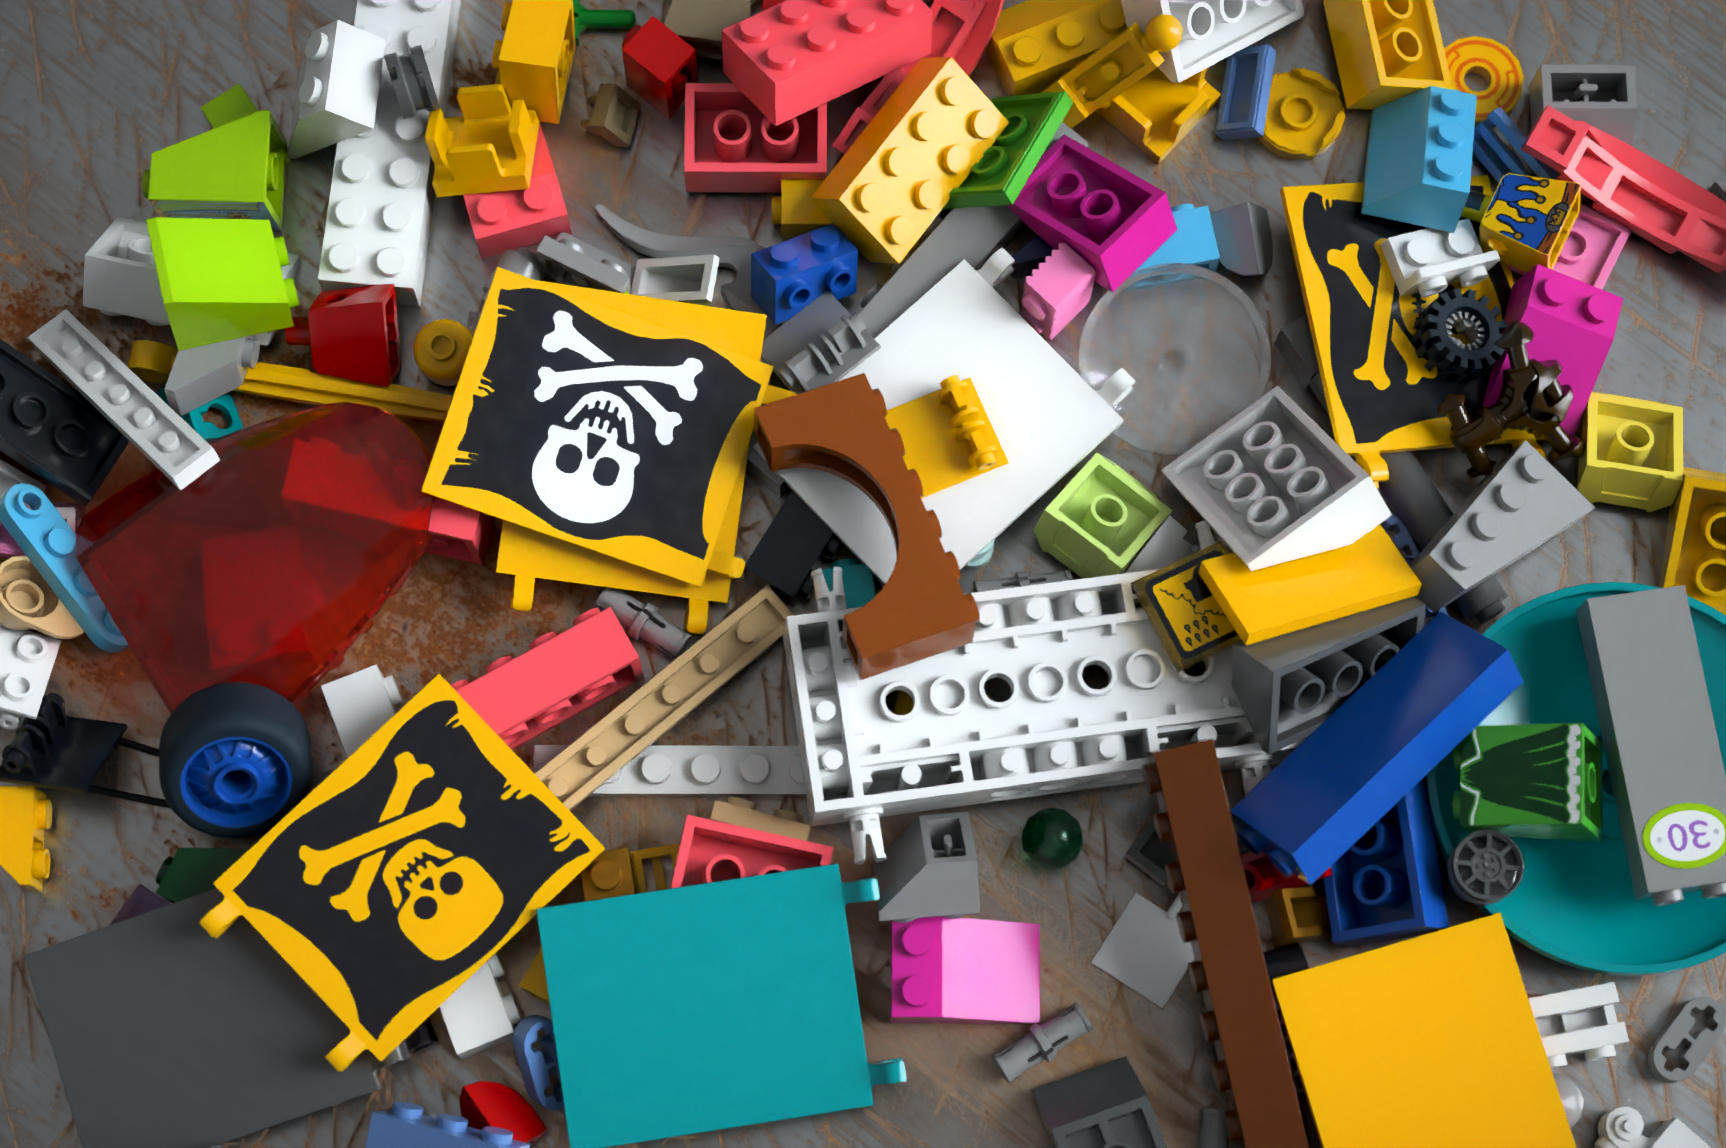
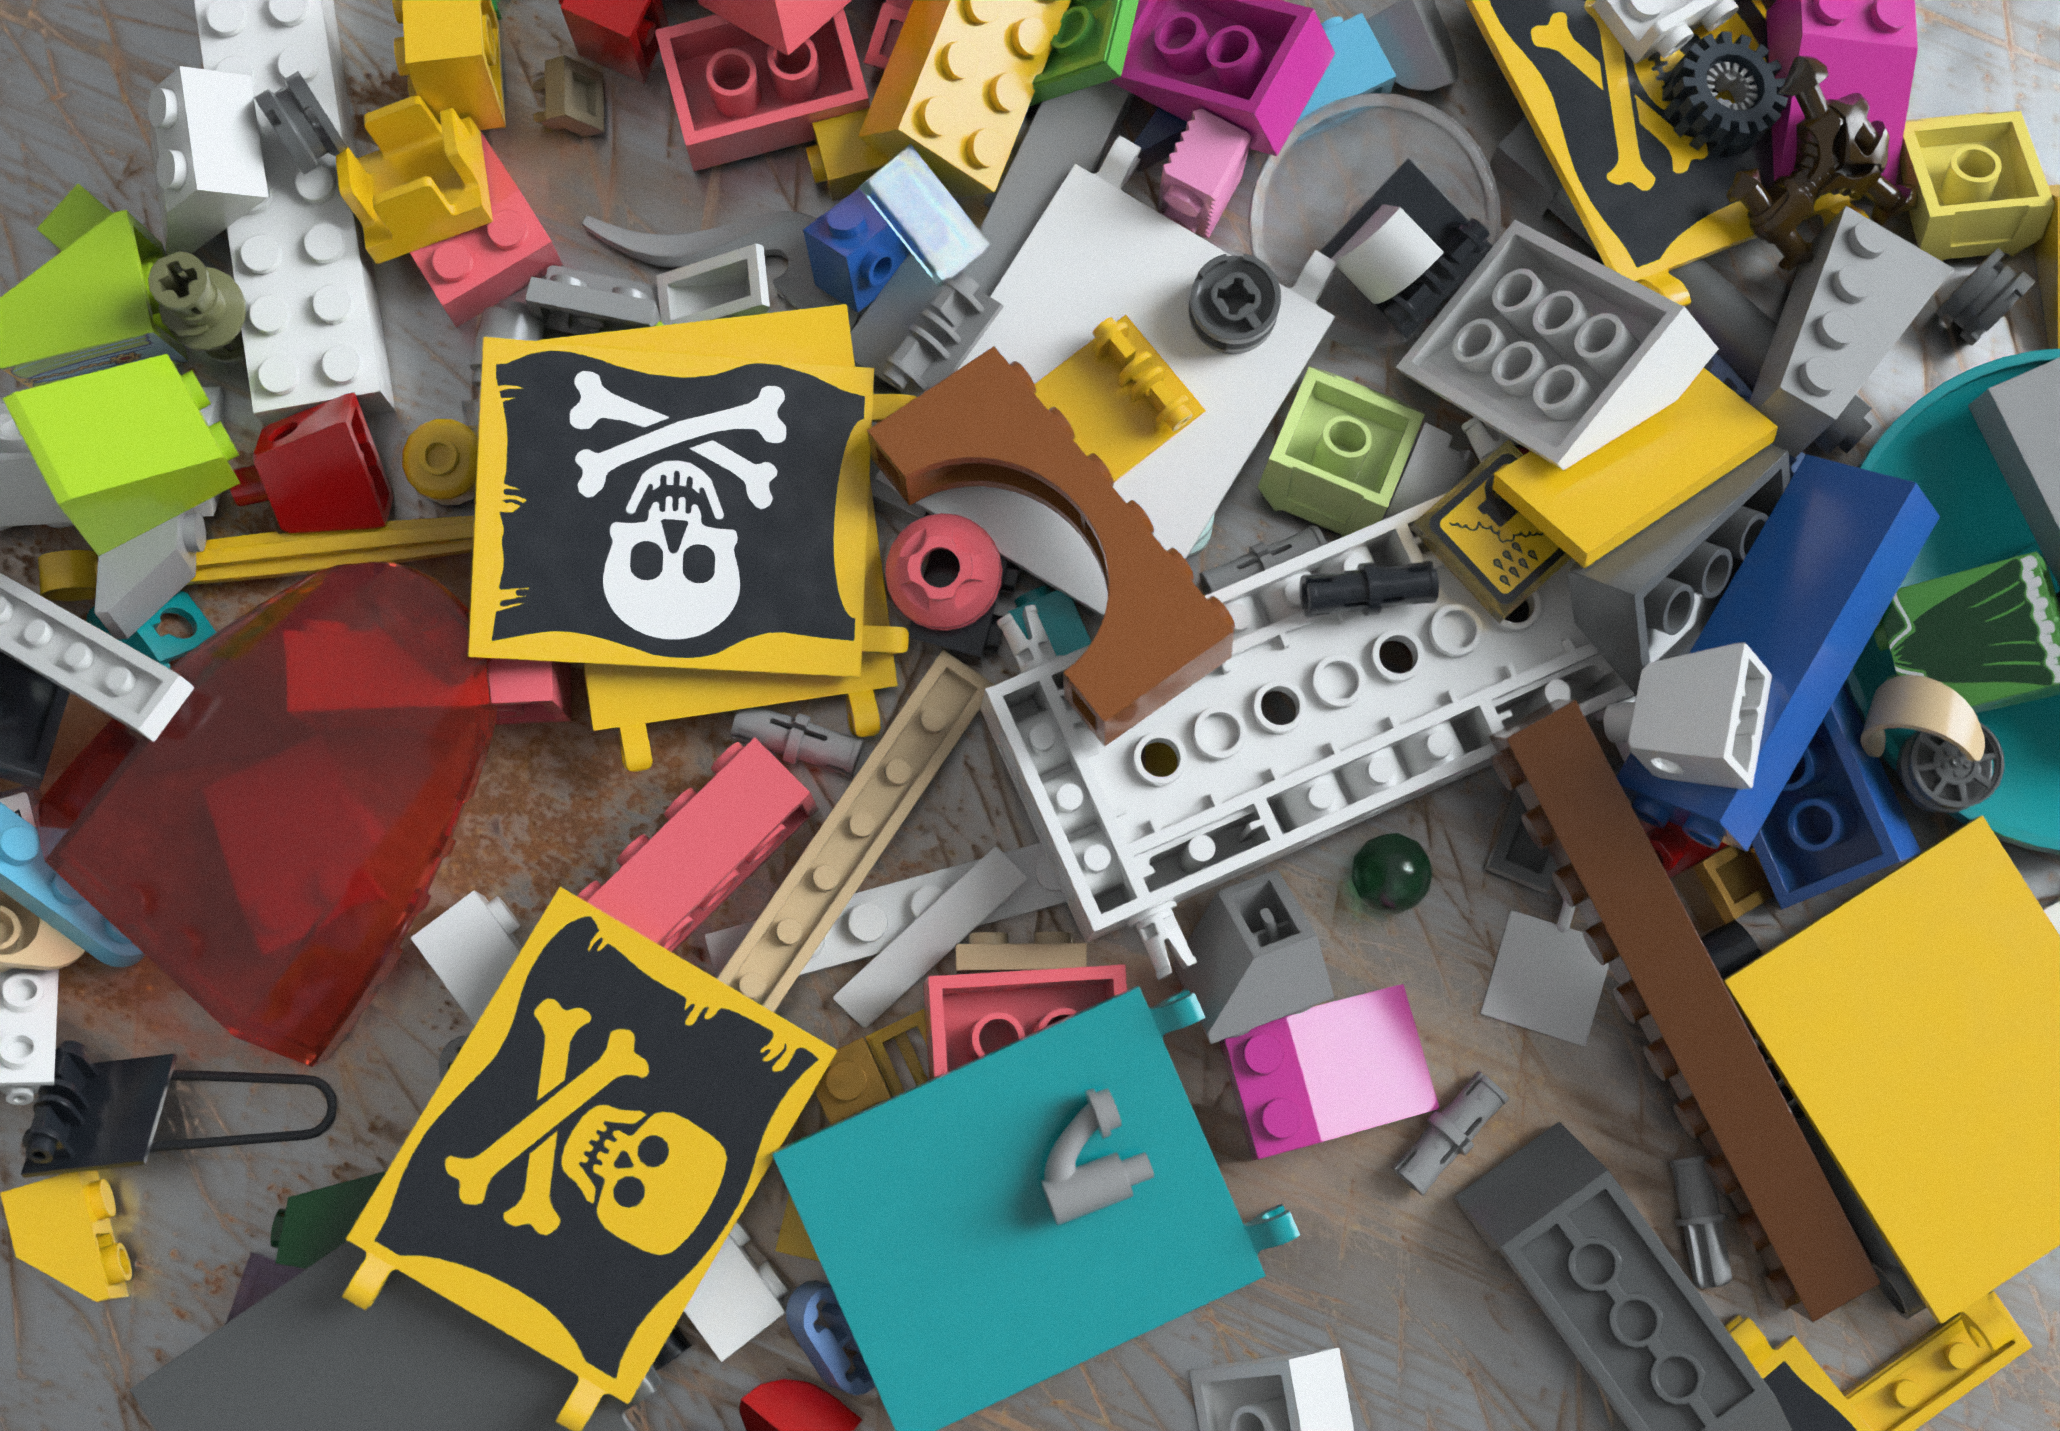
camera: 15 degrees left, 5 degrees up
wheel [159,682,313,838] -> none
none -> olive piece [148,251,246,363]
none -> white sticker [833,847,1027,1028]
none -> clear light blue tile [858,144,990,287]
none -> coral piece [885,513,1003,631]
none -> light grey plant [1041,1088,1154,1226]
none -> dark grey wheel [1188,253,1281,354]
none -> black pin [1299,560,1439,618]
none -> black hinge [1320,158,1493,339]
none -> white brick [1331,204,1444,304]
none -> white torso [1604,643,1772,789]
none -> tan helmet [1861,675,1985,761]
none -> dark grey wheel [1935,248,2035,346]

